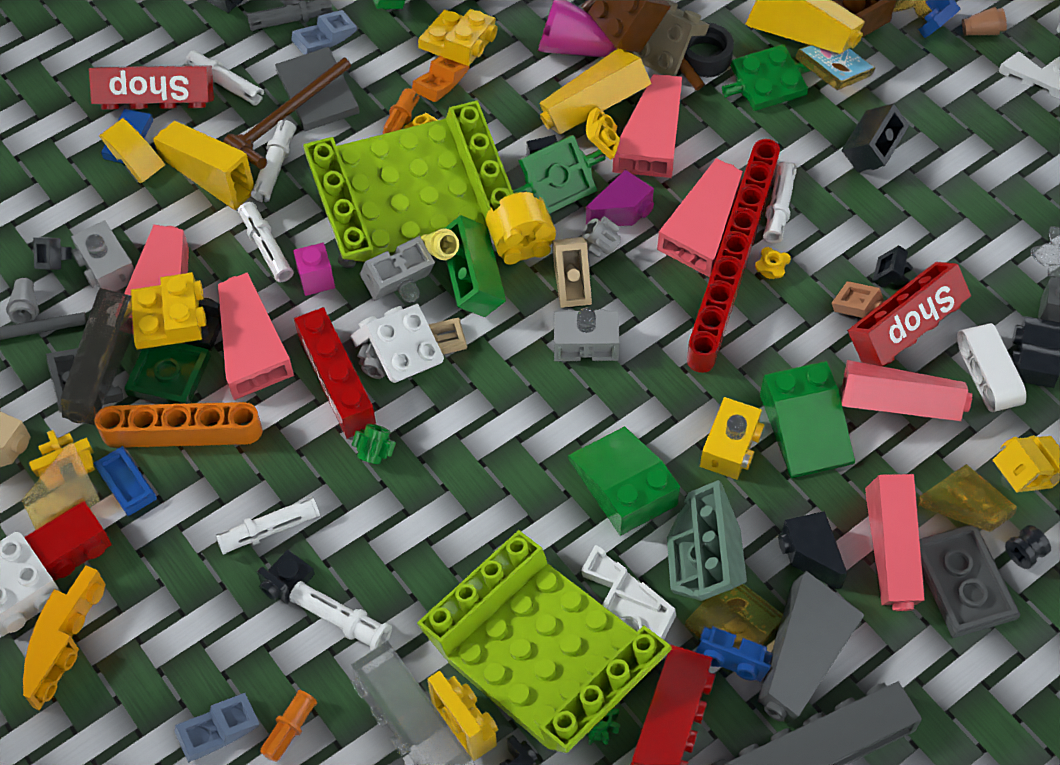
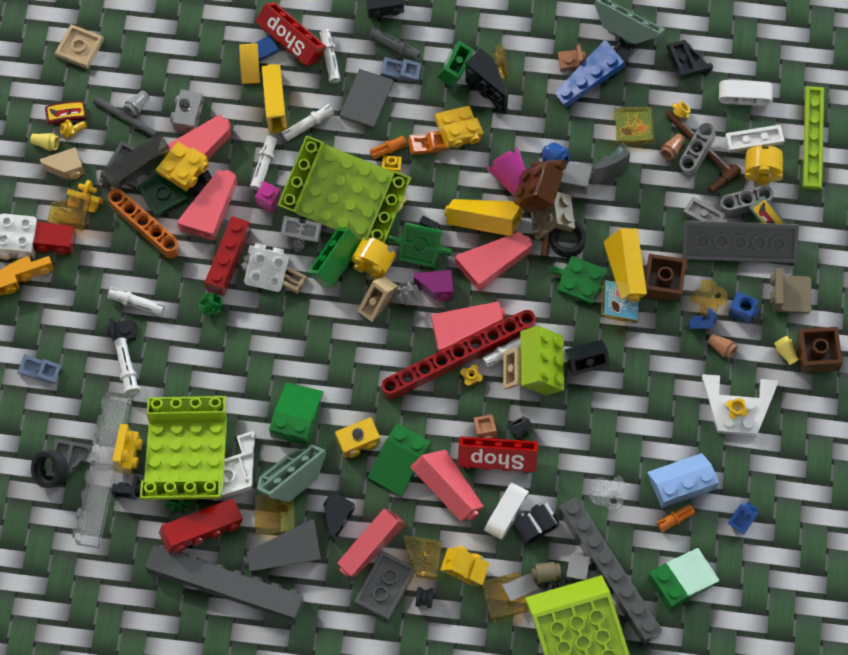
camera: 45 degrees right, 10 degrees up
black tile [33,237,72,270] -> none
blue tile [93,446,157,516] -> none
reddish brown bar [223,57,351,169] -> none
orange axle [260,690,317,762] -> none
light yellow cone [421,229,459,260] -> none
light grey piece [554,308,619,361] -> none
yellow slope [586,106,620,160] -> none
blue hinge [695,626,773,682] -> none
none -> tan slope [503,348,521,389]
none -> lime brick [521,326,564,396]

